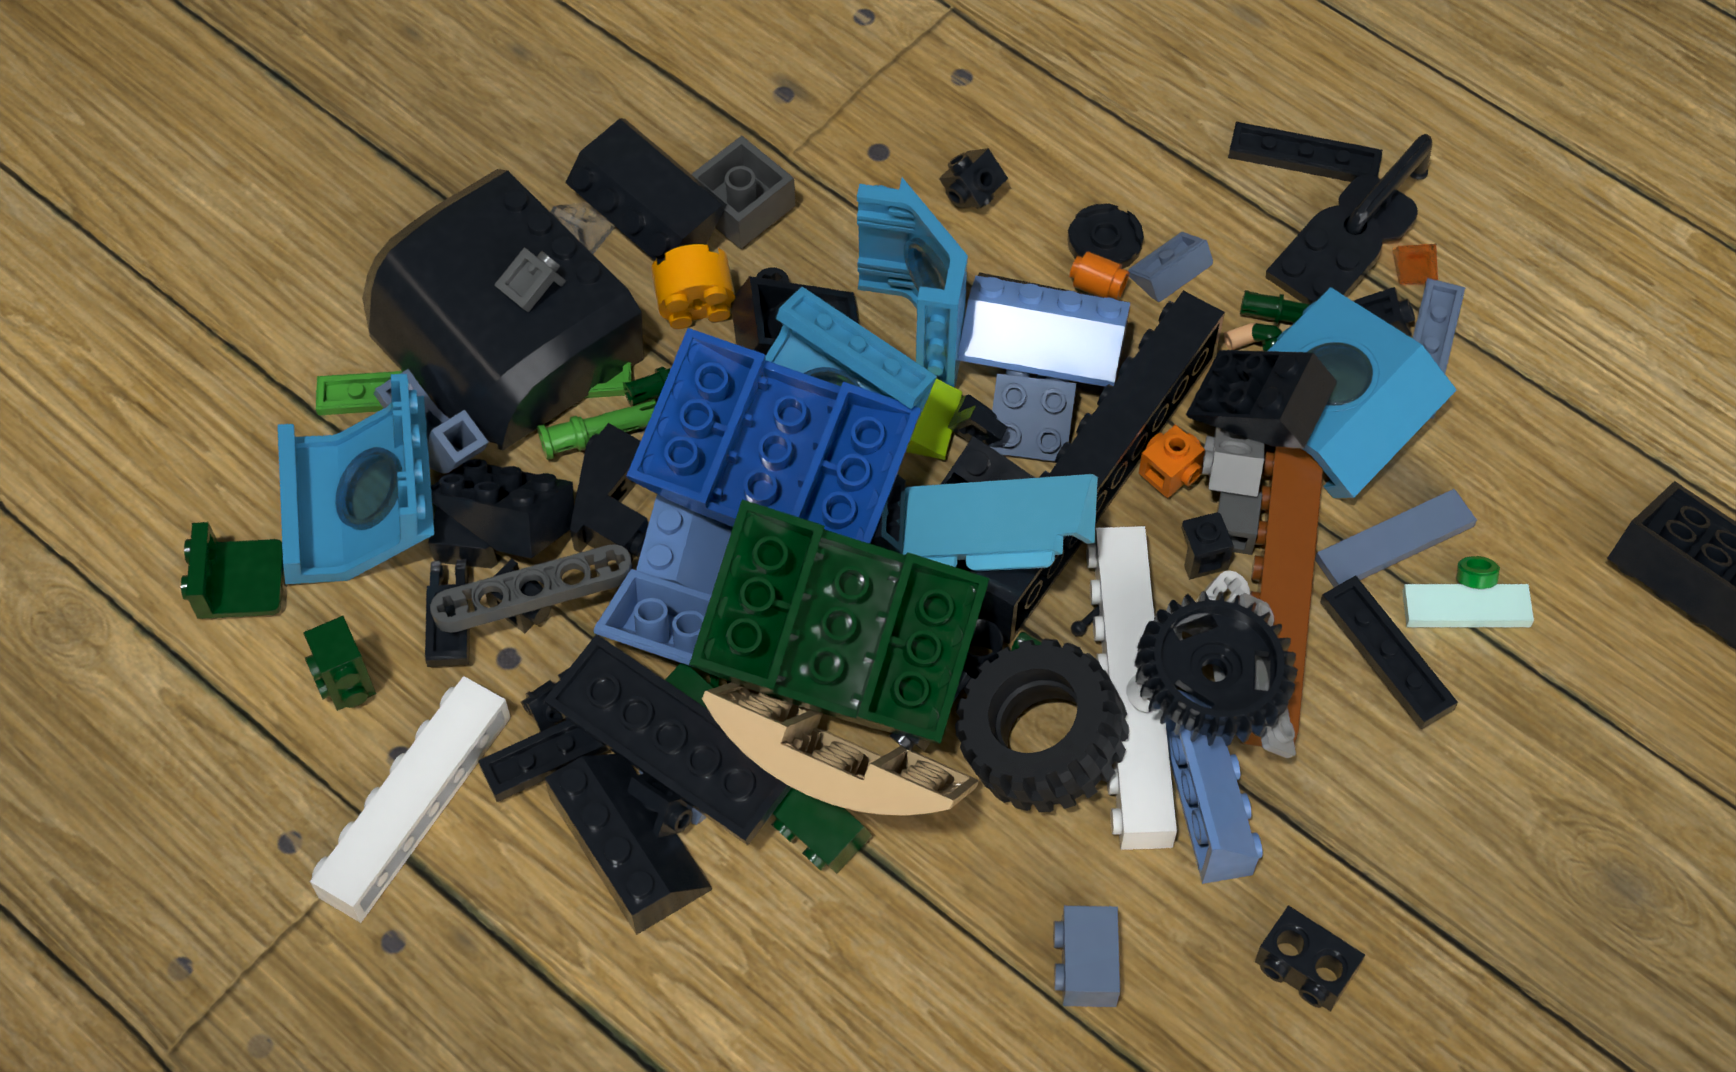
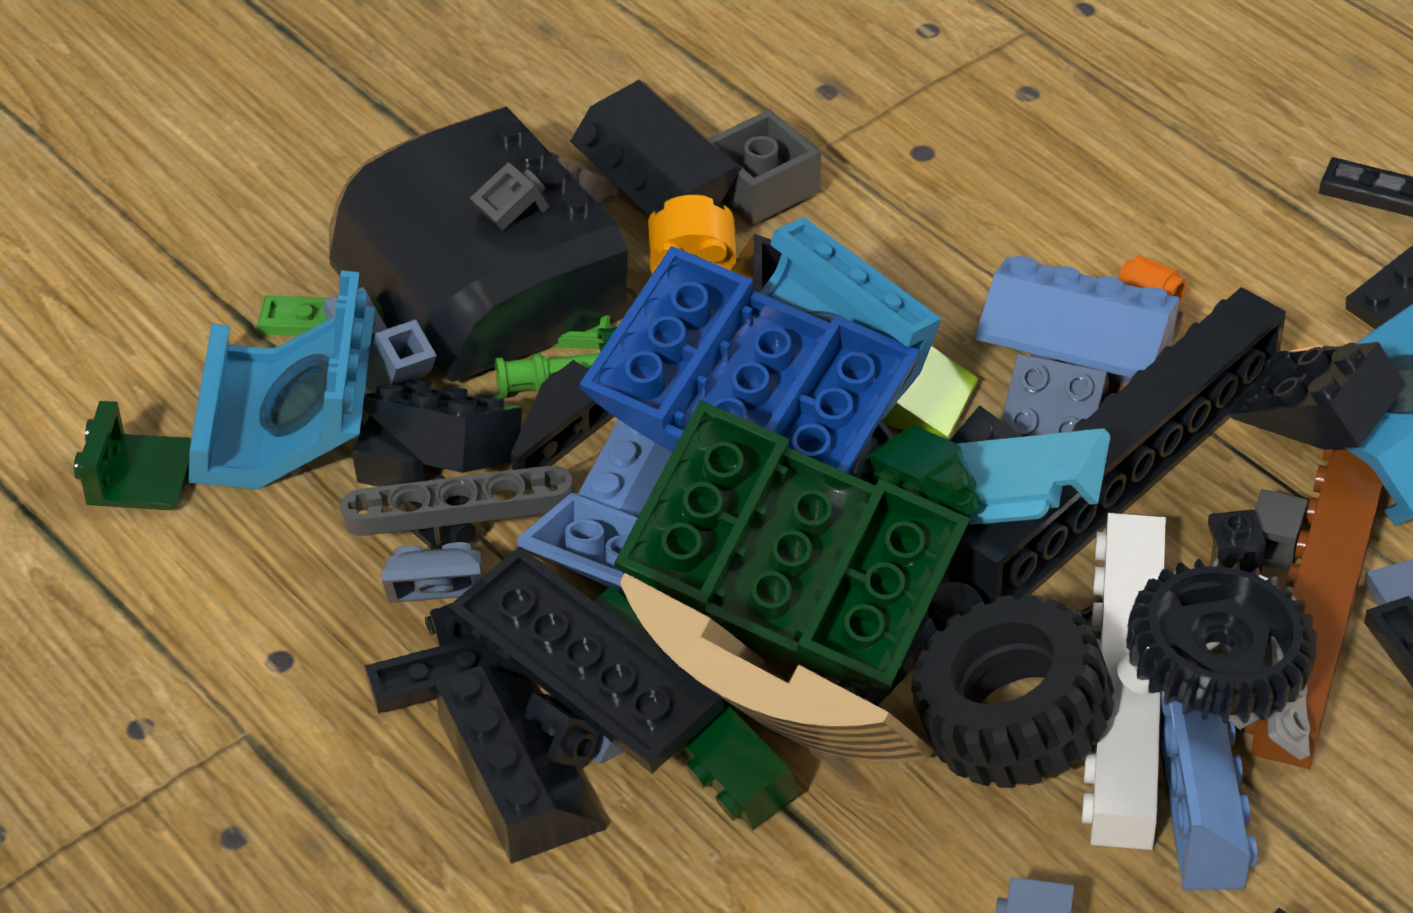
camera: 10 degrees right, 15 degrees down
dark green brick [303,616,376,711] -> none
white brick [310,676,511,923] -> none
black hinge [425,559,470,667] -> none
black brick [583,495,648,561] -> none
dark azure panel [857,177,968,388] -> none
black brick [939,148,1008,209] -> none
black bracket [948,394,1008,445] -> none
black tile [1067,203,1144,269] -> none
sand blue slope [1127,232,1213,302] -> none
orange brick [1138,425,1205,499] -> none
light grey brick [1202,427,1264,497] -> none
dark green axle [1240,290,1310,325] -> none
none -> sand blue slope [382,542,483,603]
none -> dark green hinge [868,425,982,516]

